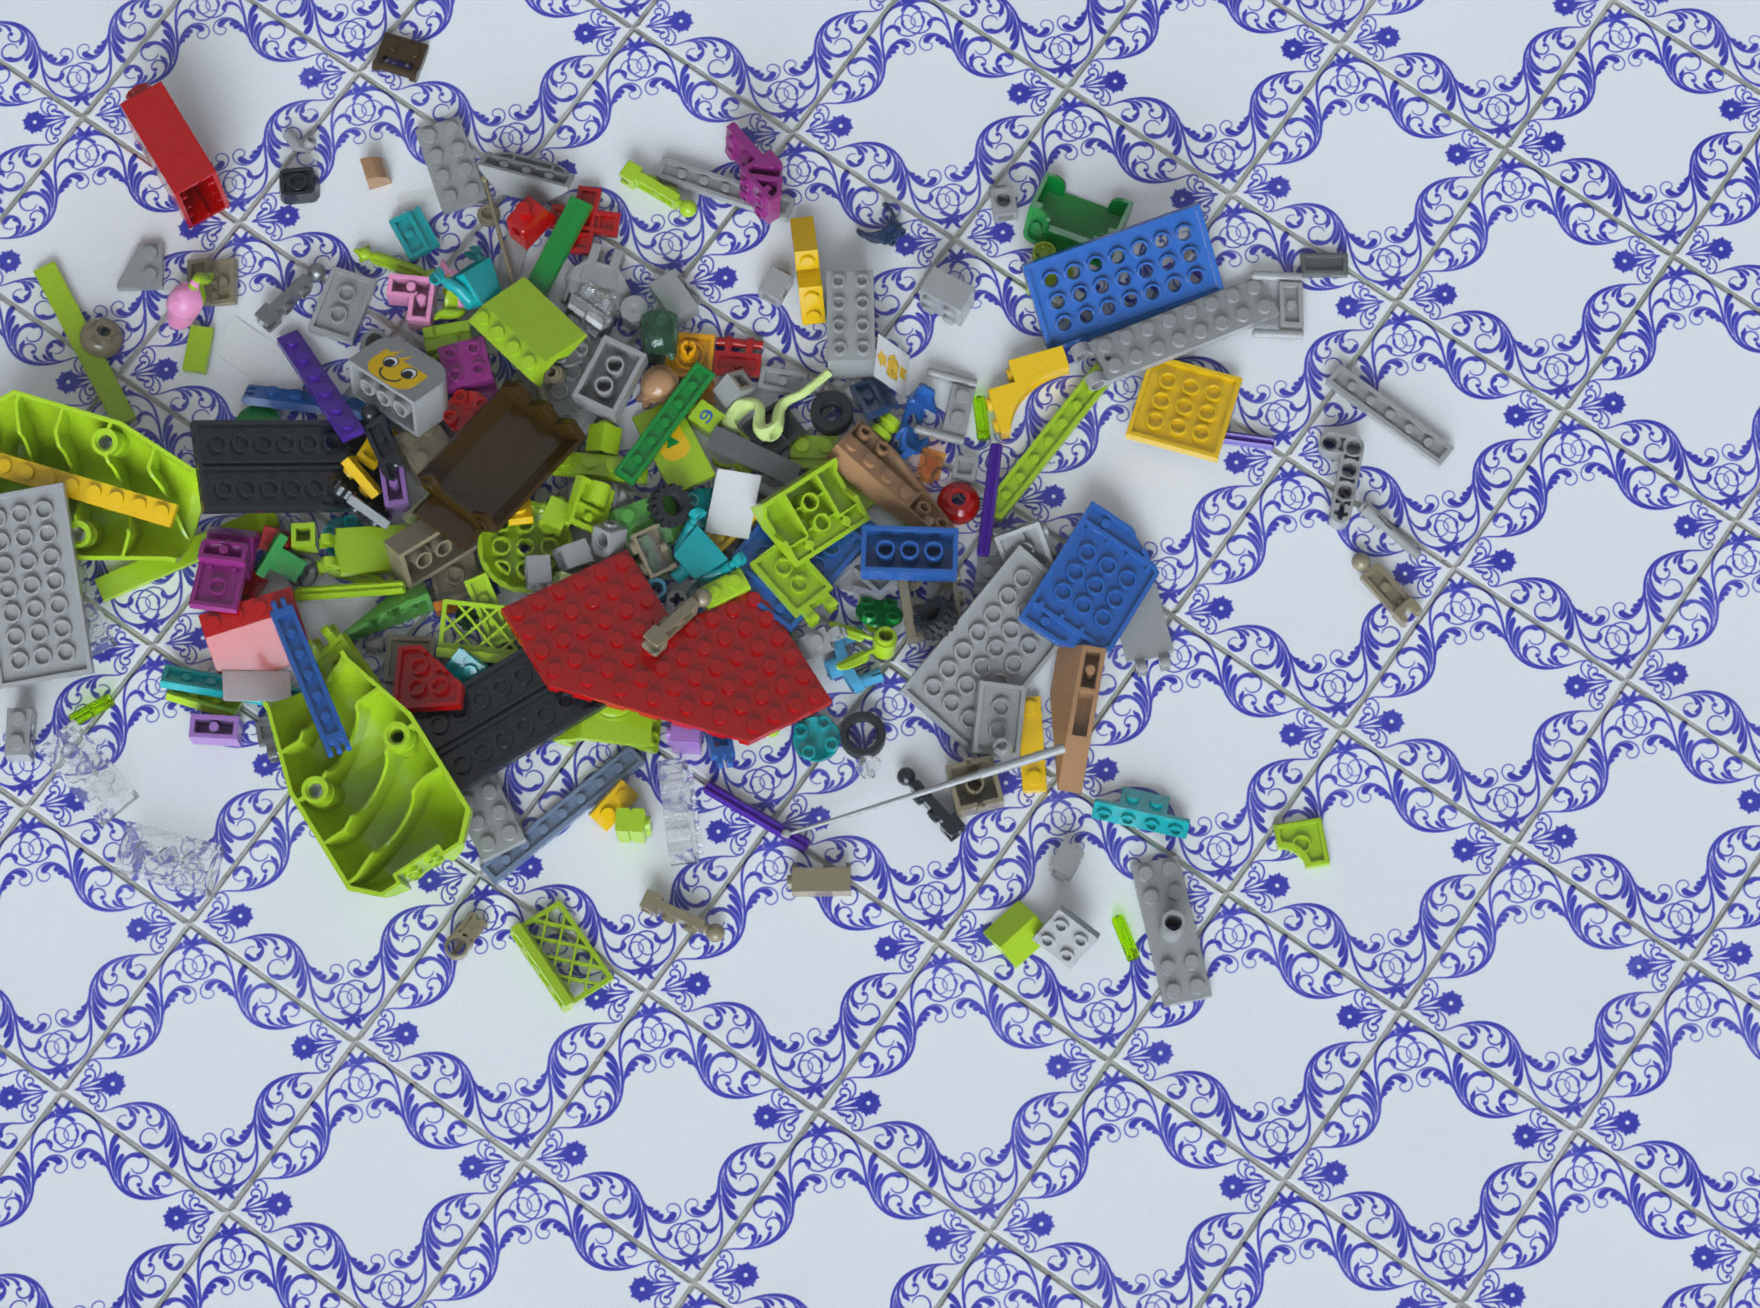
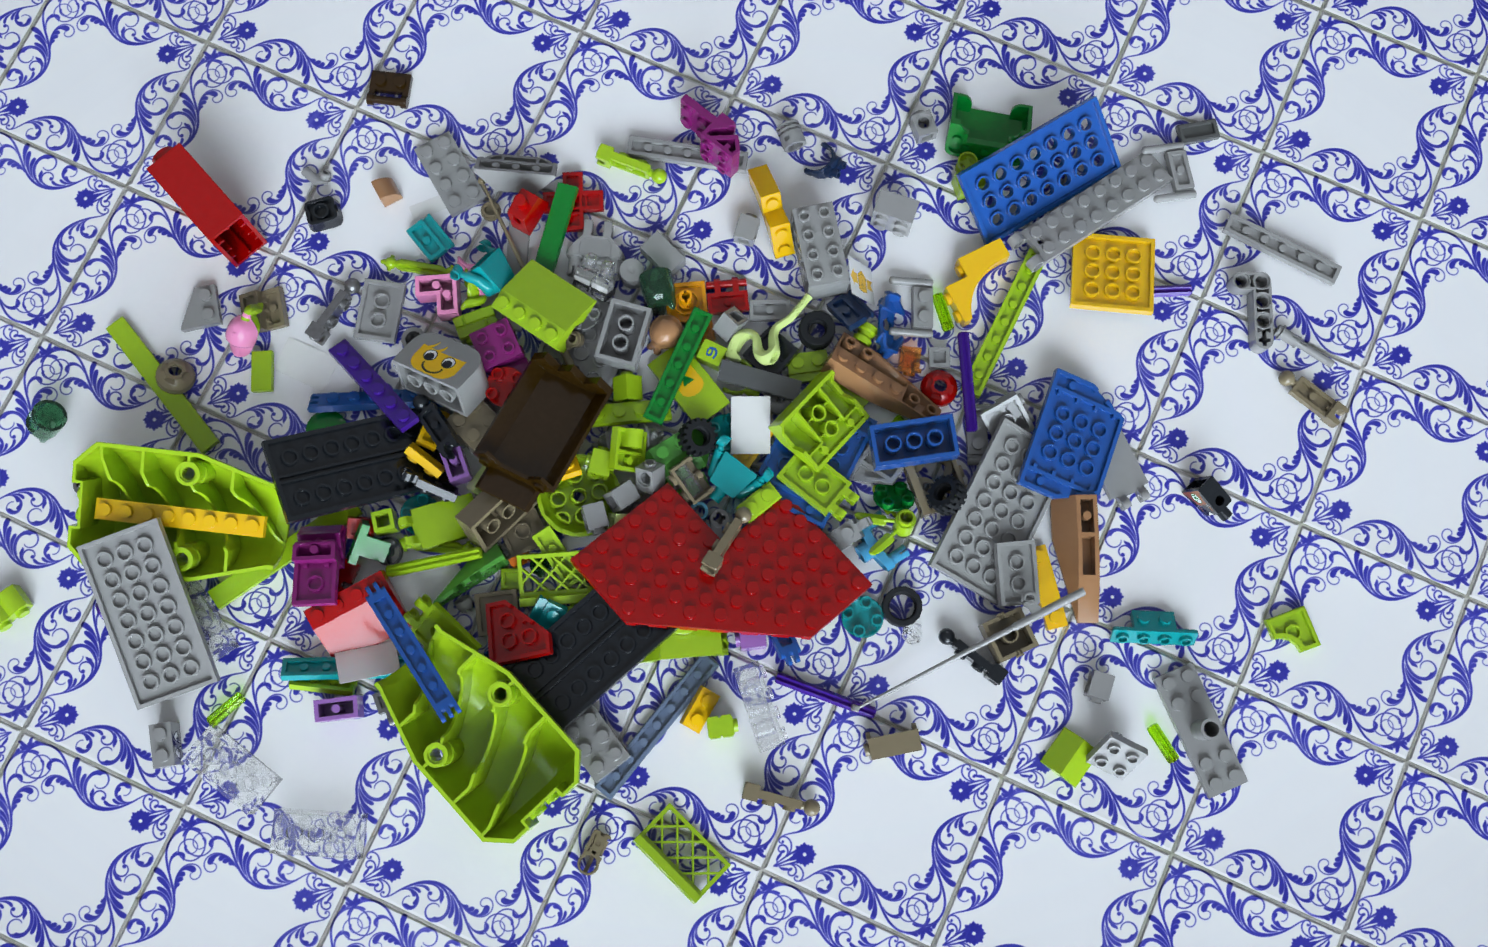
camera: 15 degrees left, 5 degrees up
none -> lime tile [501,568,519,590]
none -> light grey piece [776,119,806,153]
none -> black torso [1182,476,1233,521]

